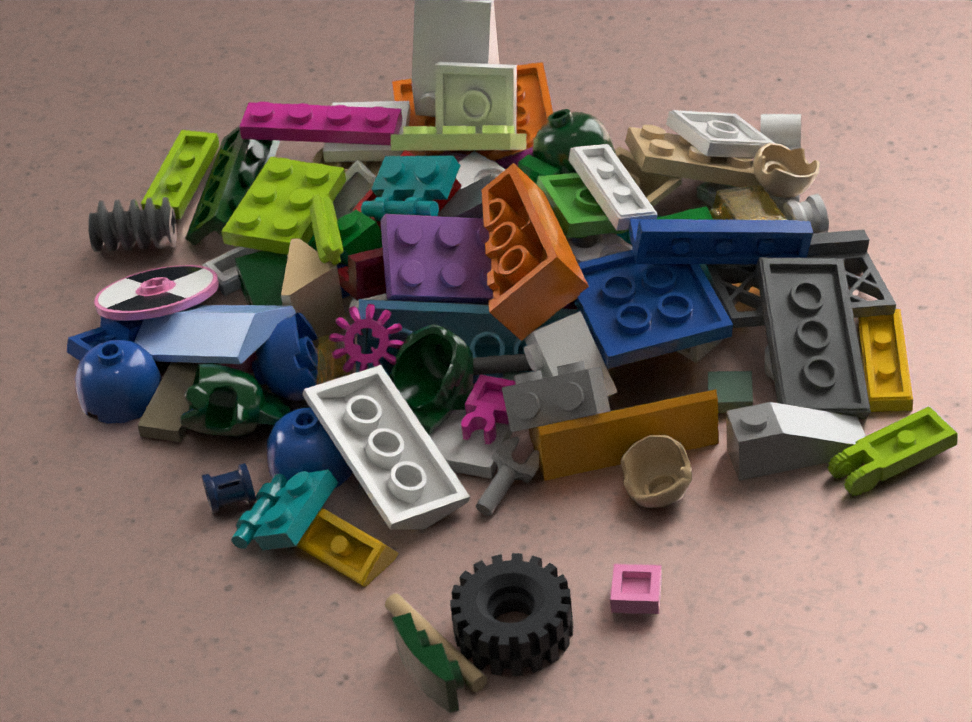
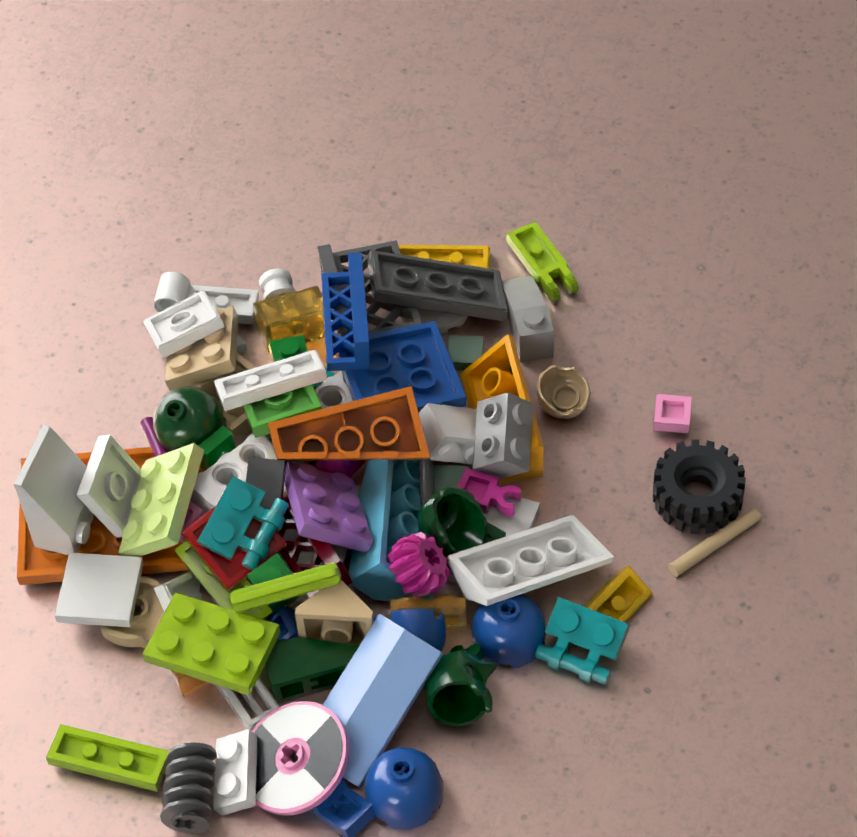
camera: 90 degrees left, 10 degrees up
dark tan tile [137,362,219,442] -> none
dark green fence [185,125,280,248] -> none
dark blue bush [201,463,256,514] -> none
dark pink plate [239,102,403,145] -> none
dark green slope [392,613,464,713] -> none
light grey bar [476,437,539,516] -> none
tan hair [753,142,820,198] -> none
none -> white plate [213,729,257,816]

